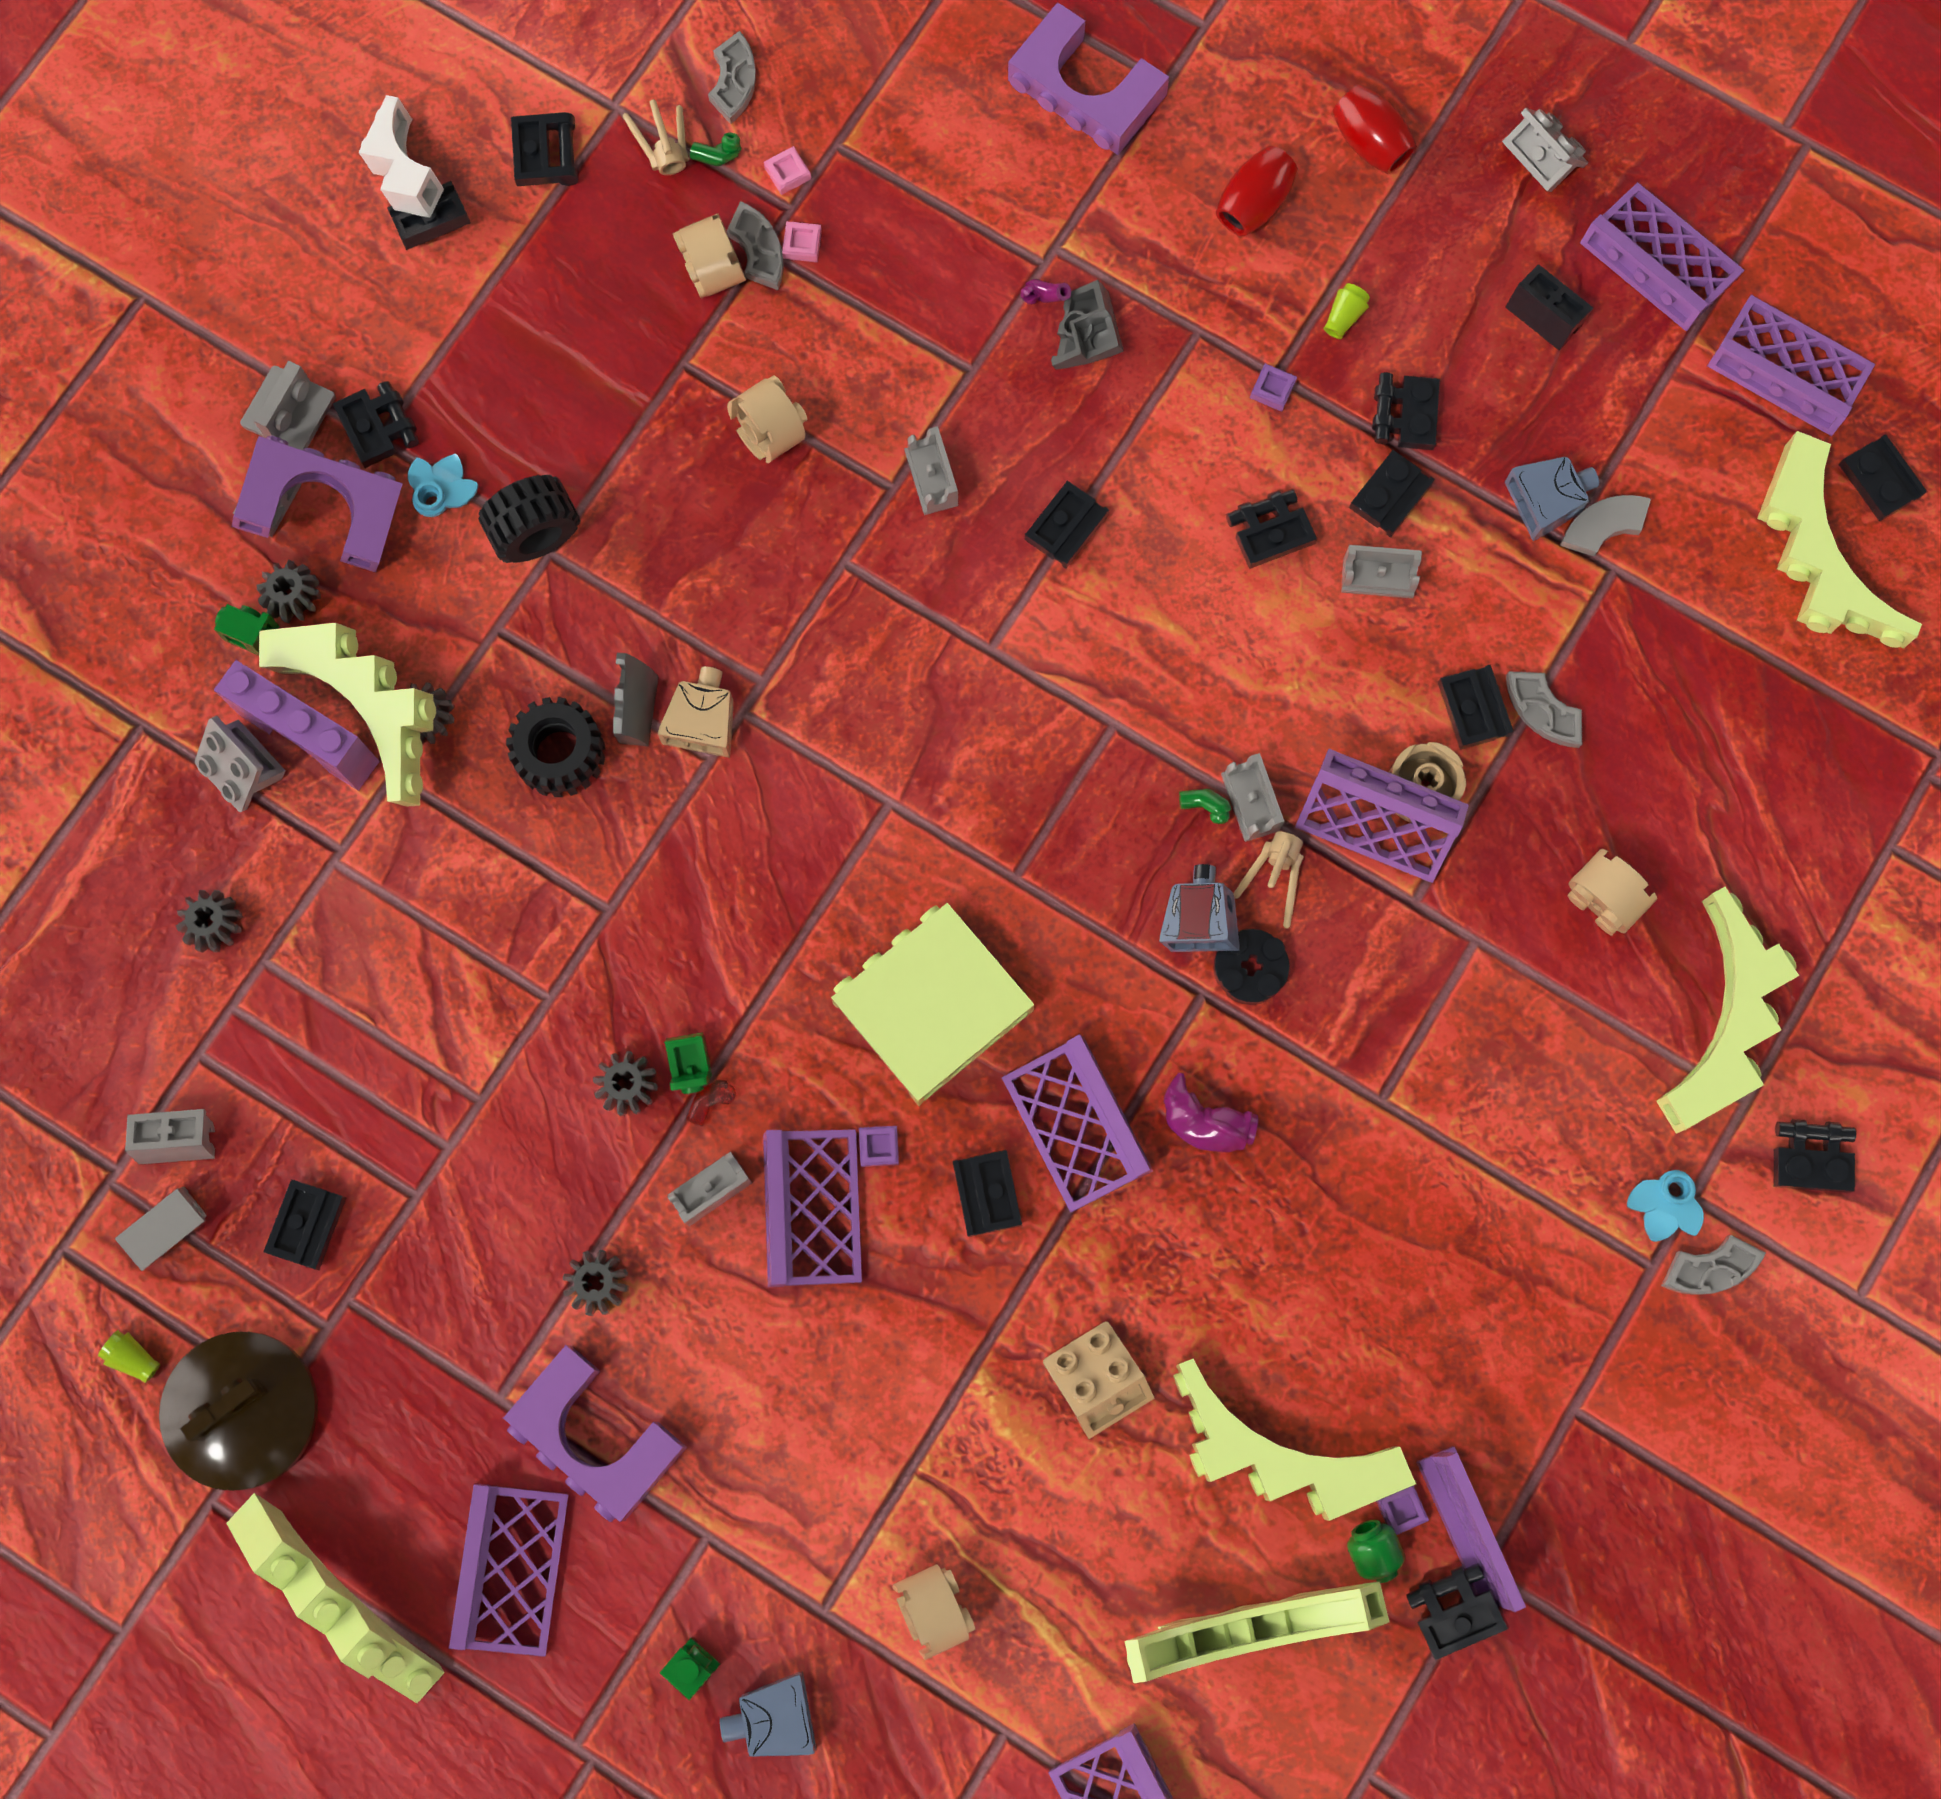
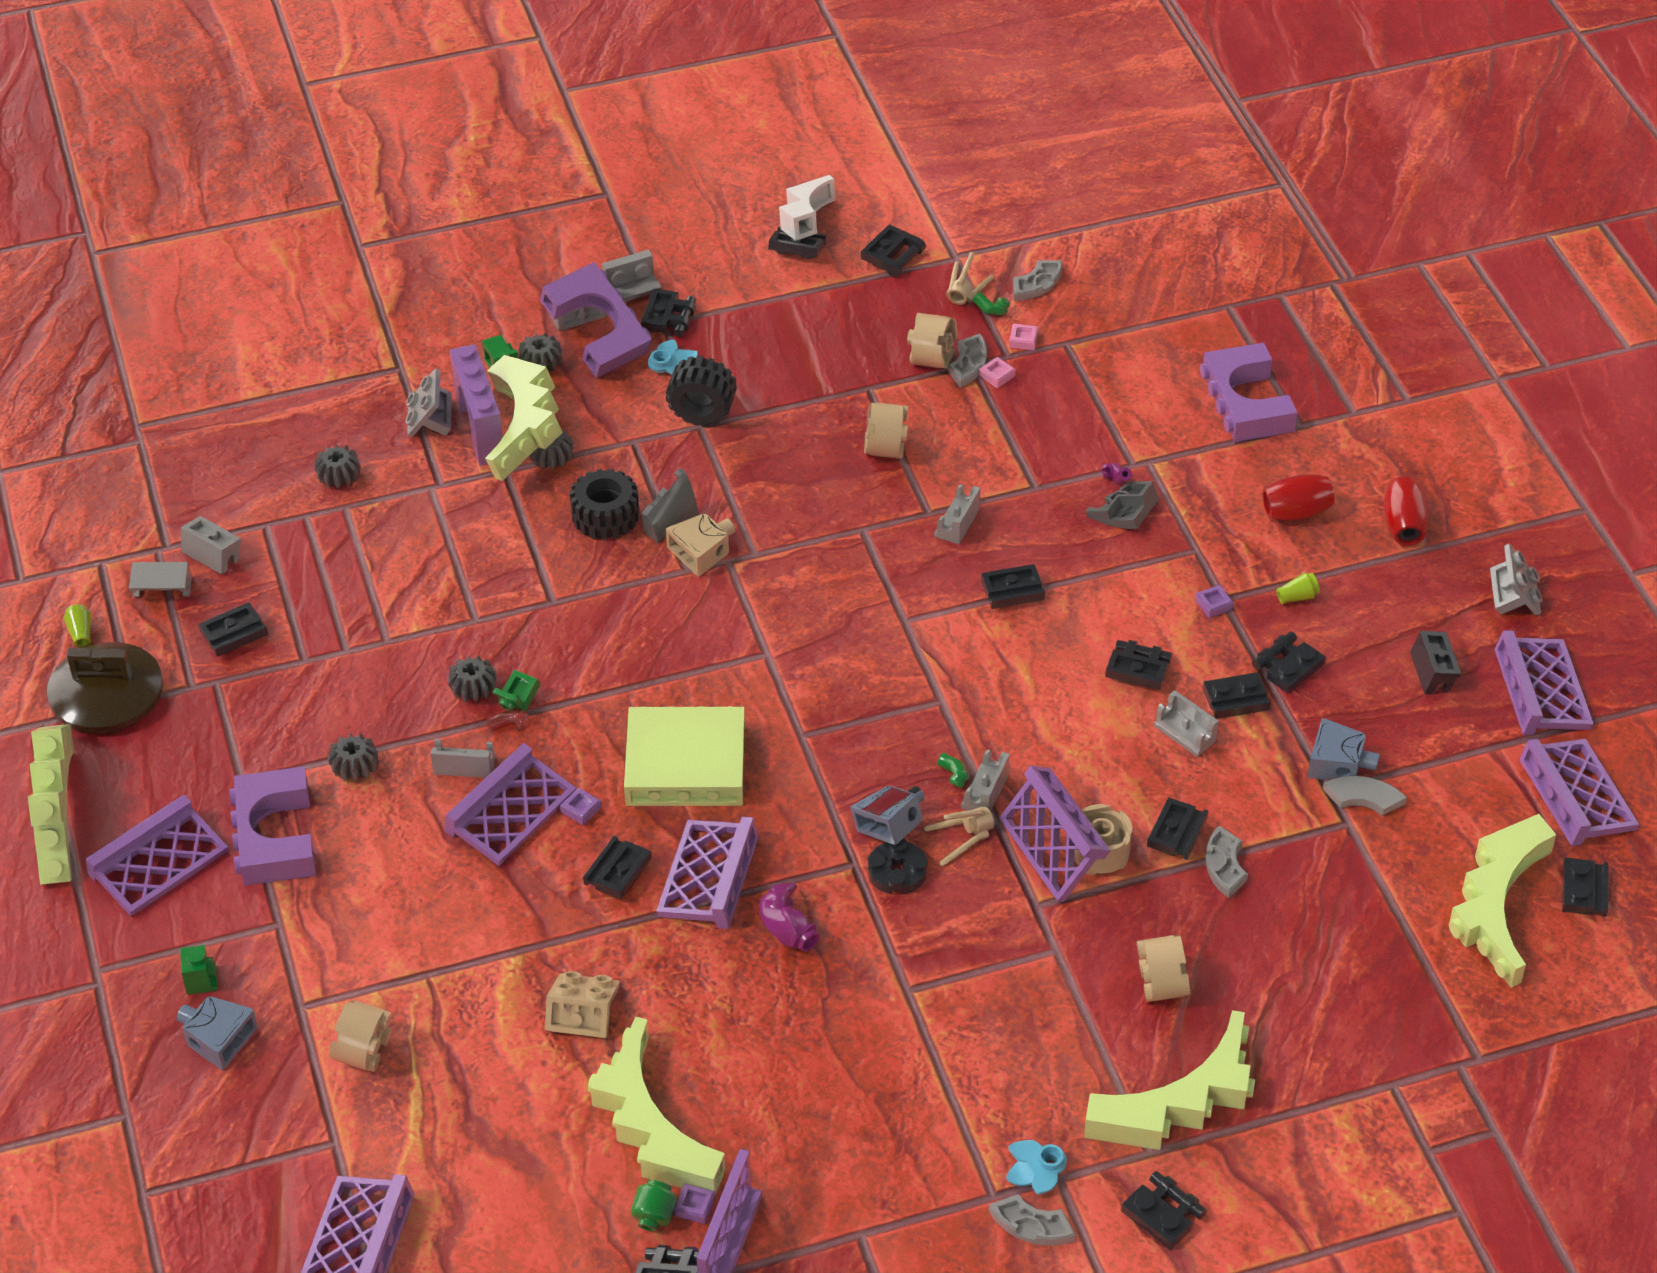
camera: 40 degrees right, 30 degrees down
yellowish green arch [1125,1581,1389,1683] -> none

